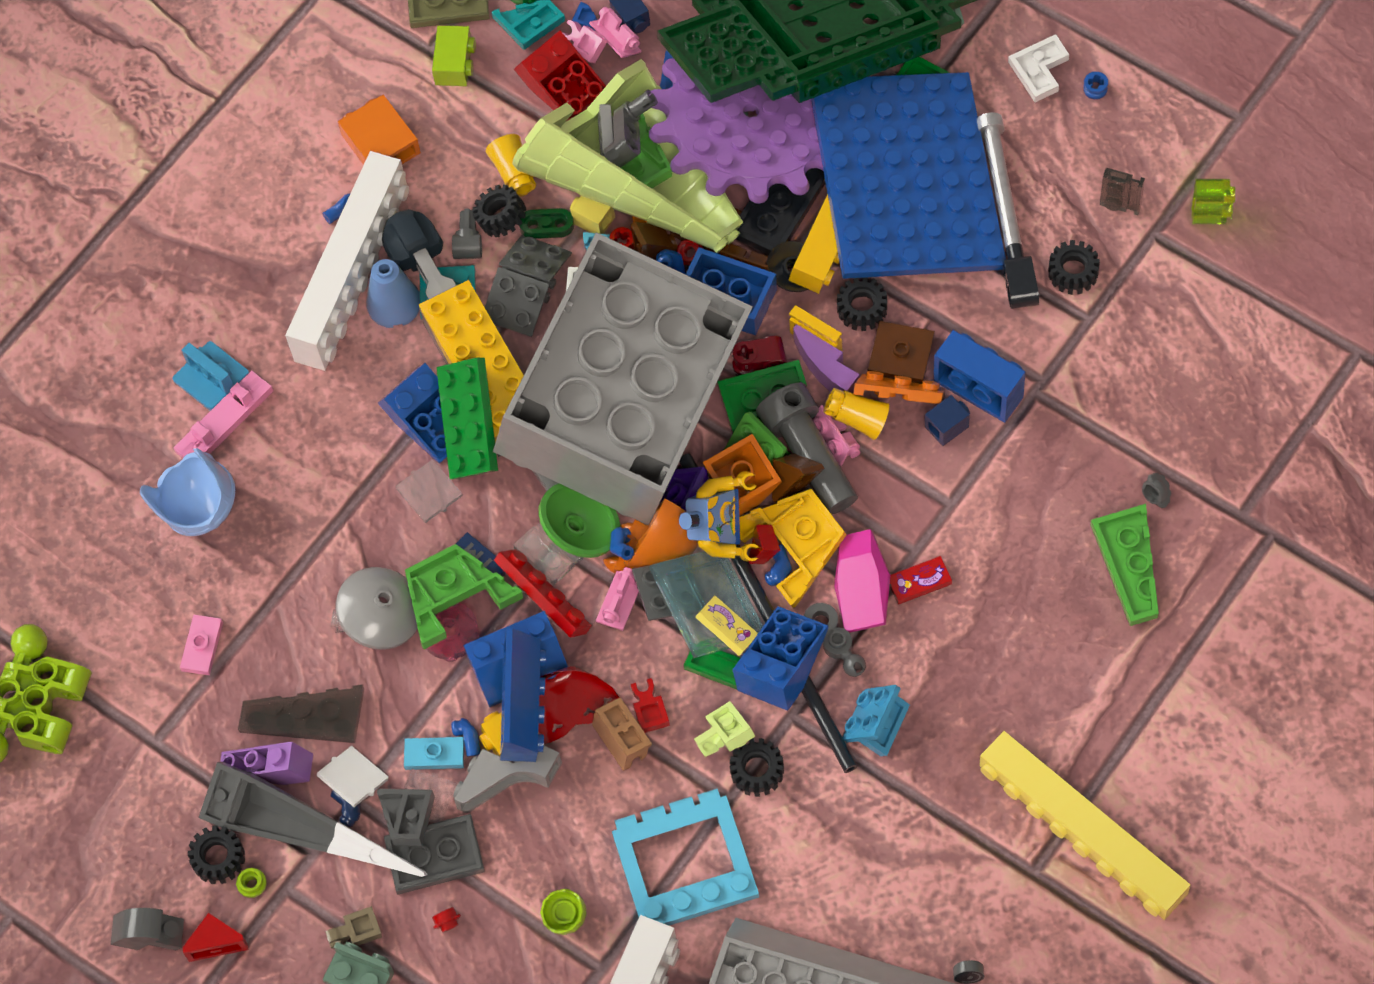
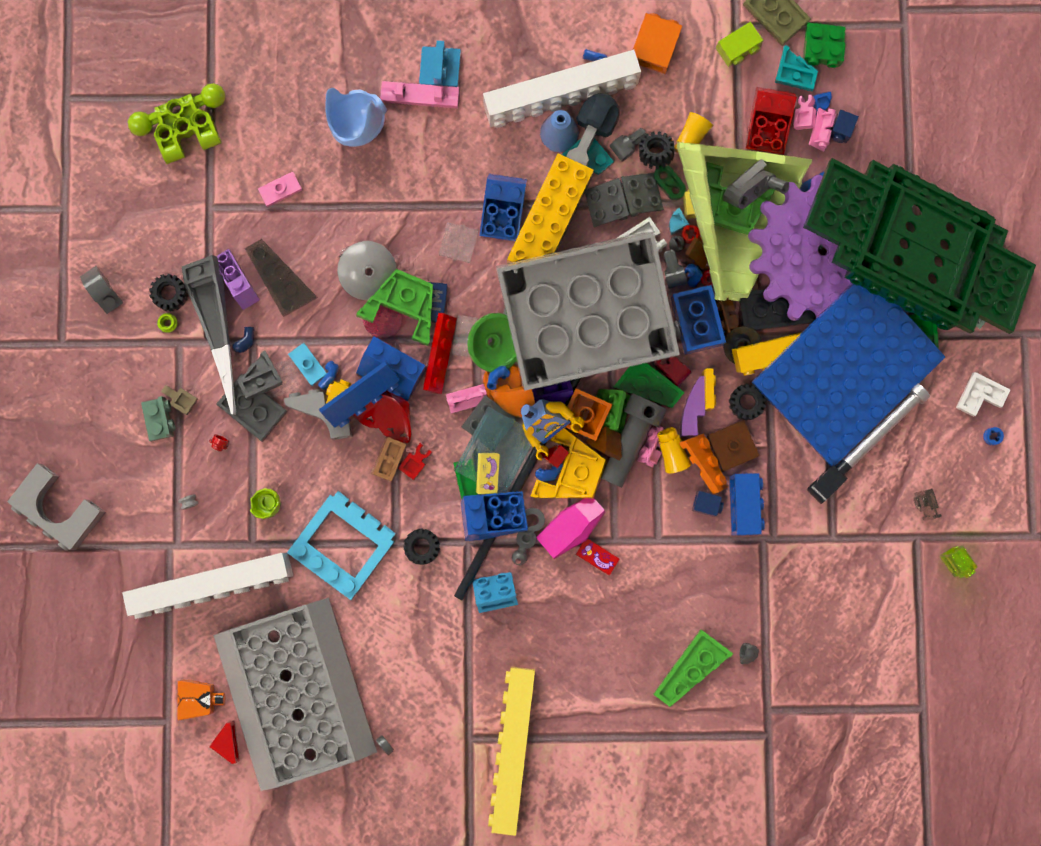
camera: 45 degrees right, 20 degrees up
red slope [182,913,249,962] -> none
white piece [317,746,389,807] -> none
green plate [436,357,498,479] -> none
yellowish green hinge [694,701,755,757] -> none
black tyre [1048,240,1100,295] -> none

